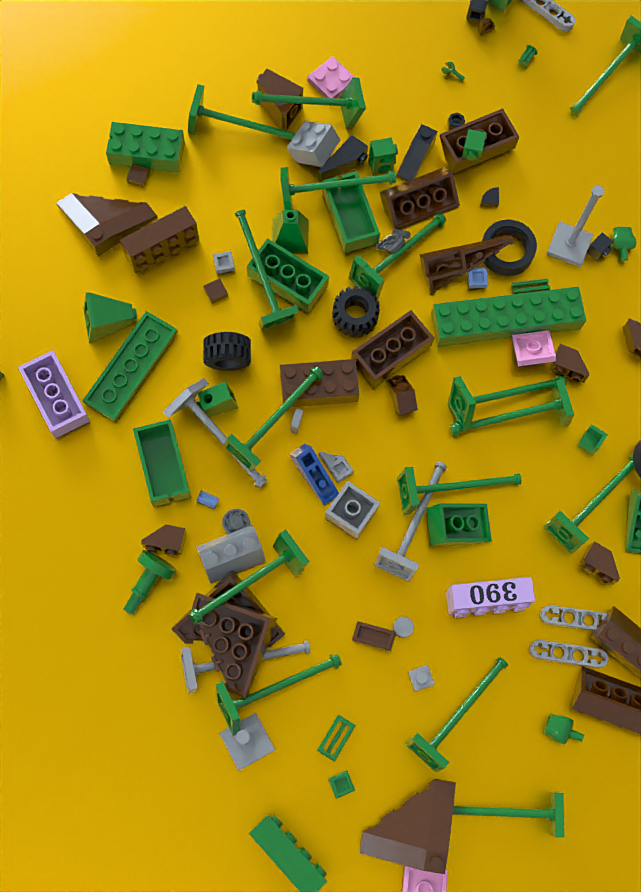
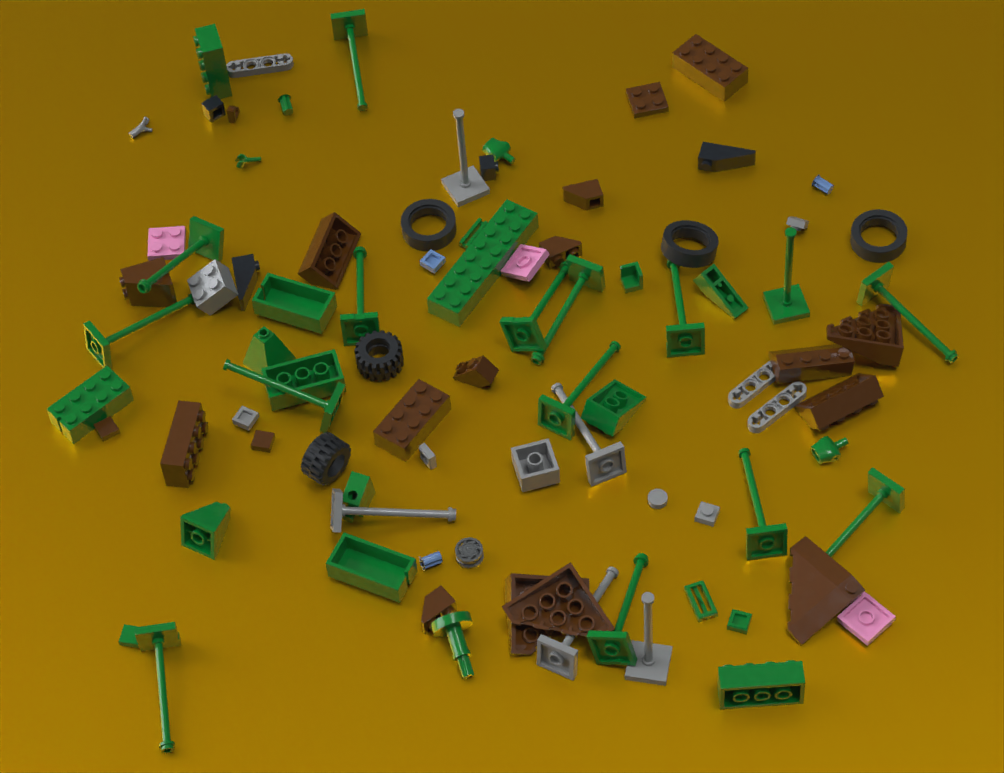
camera: 40 degrees left, 20 degrees down
lavender brick [18,350,90,439] -> none
reddish brown slope [57,193,157,257] -> none
green plate [82,311,178,422] -> none
green tile [189,530,310,624] -> none
light grey slope [197,525,266,583] -> none
green tile [223,366,323,472] -> none
green tile [280,167,396,210] -> none
blue slope [289,444,339,505] -> none
light grey tile [318,451,354,483] -> none
reddish brown brick [351,310,434,388] -> none
reddish brown tile [352,621,396,652] -> none
green brick [368,137,398,175] -> none
dark grey piece [375,229,411,254] -> none
black slope [396,124,438,181] -> none
reddish brown wedge [419,235,514,294] -> none
reddish brown slope [440,108,519,174] -> none
lavender brick [446,577,535,618] -> none
black tile [447,113,465,129] -> none
green brick [462,129,486,161] -> none
black tile [480,187,499,206] -> none
reddish brown slope [579,541,620,585] -> none

